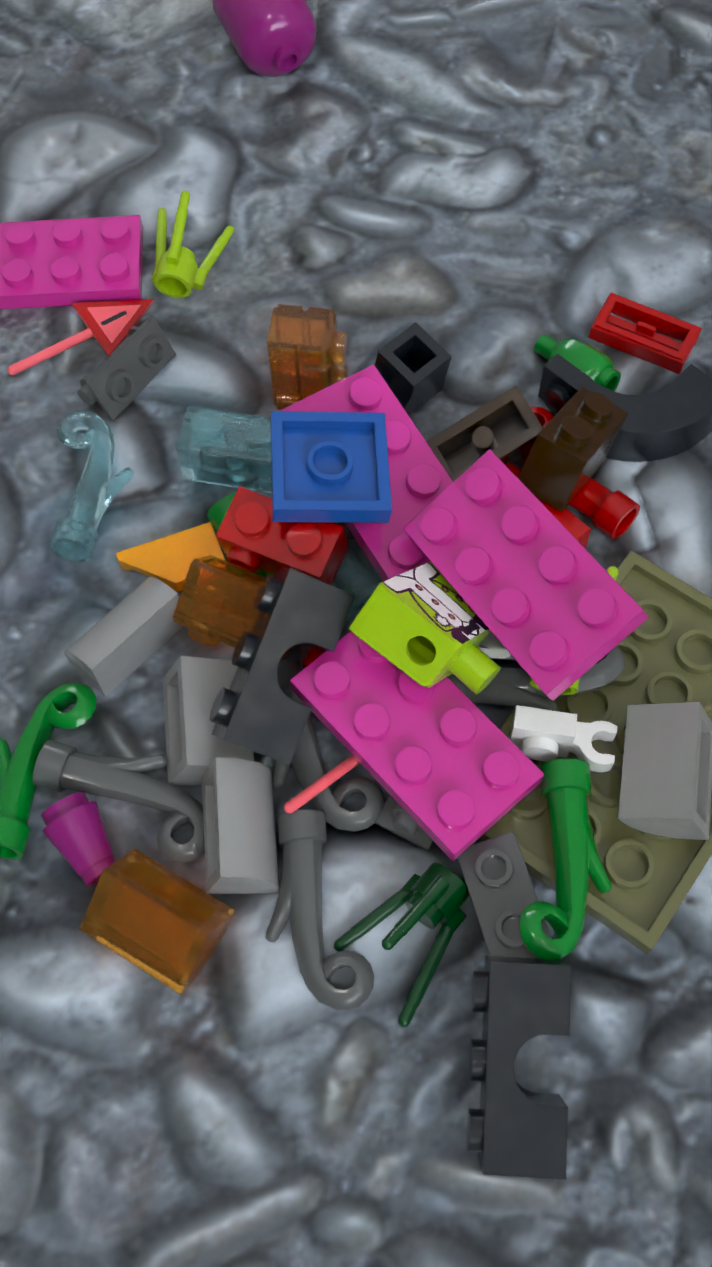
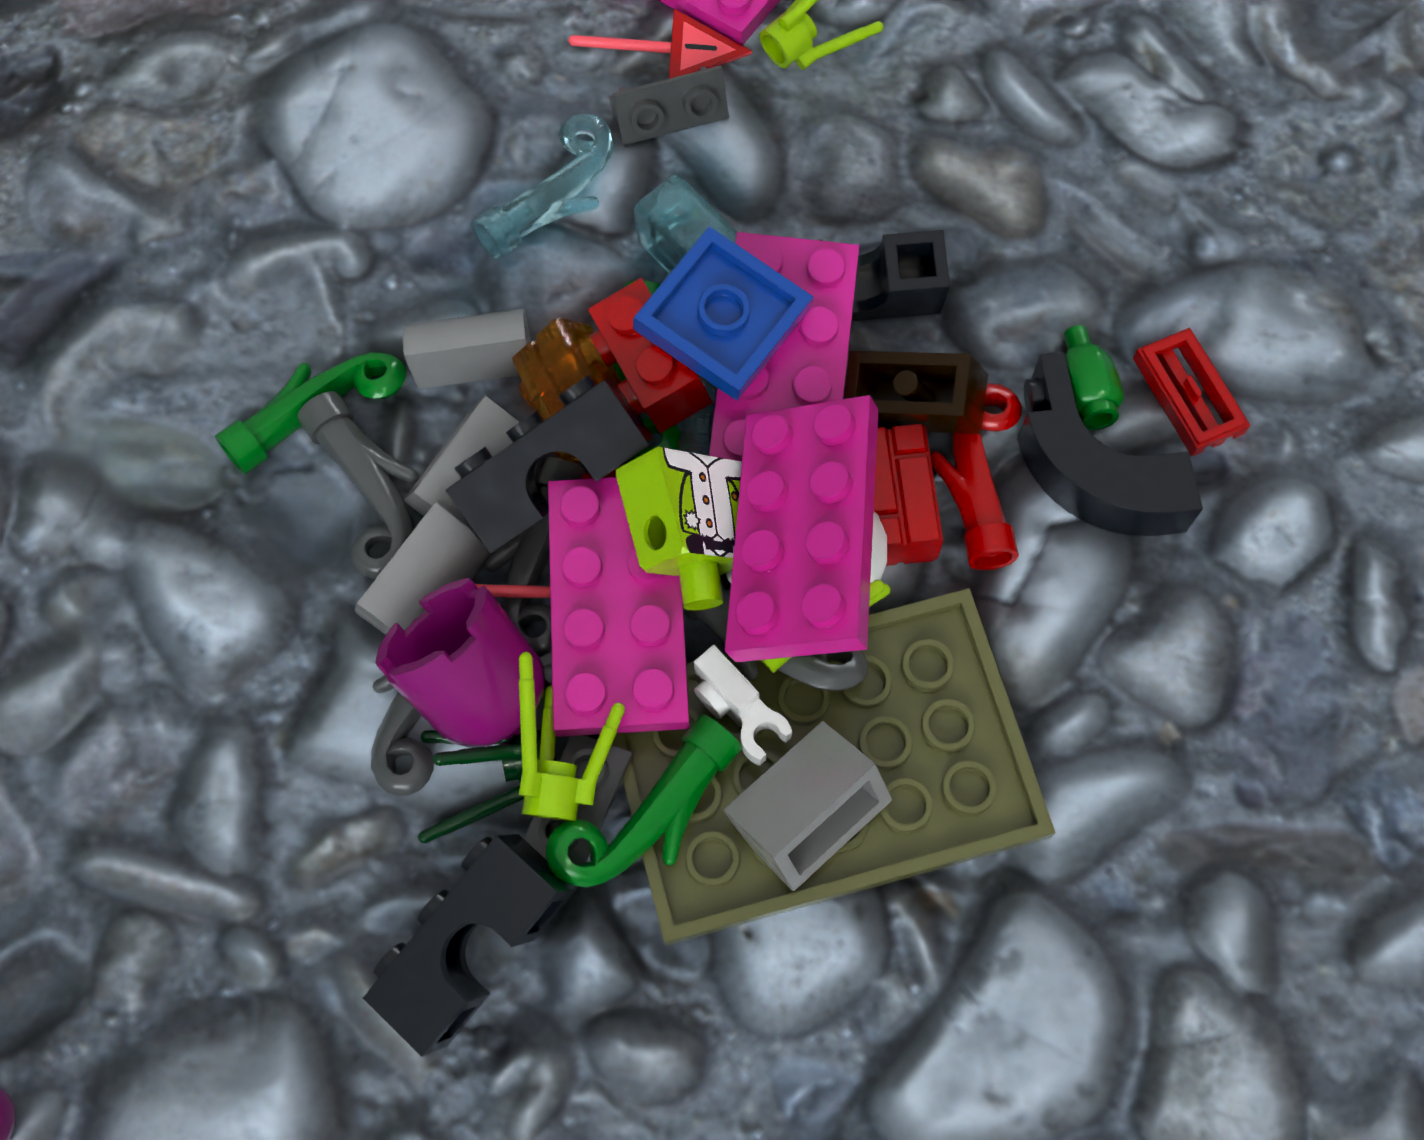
camera: 40 degrees right, 5 degrees up
magenta cone [41,792,119,886] -> none
clear orange brick [79,849,235,995] -> none
light orange tile [116,522,229,592] -> none
clear orange brick [267,304,348,410] -> none
dark brown brick [518,387,629,512] -> none
none -> magenta cylinder [375,578,545,748]
none -> lime plant [519,652,625,821]

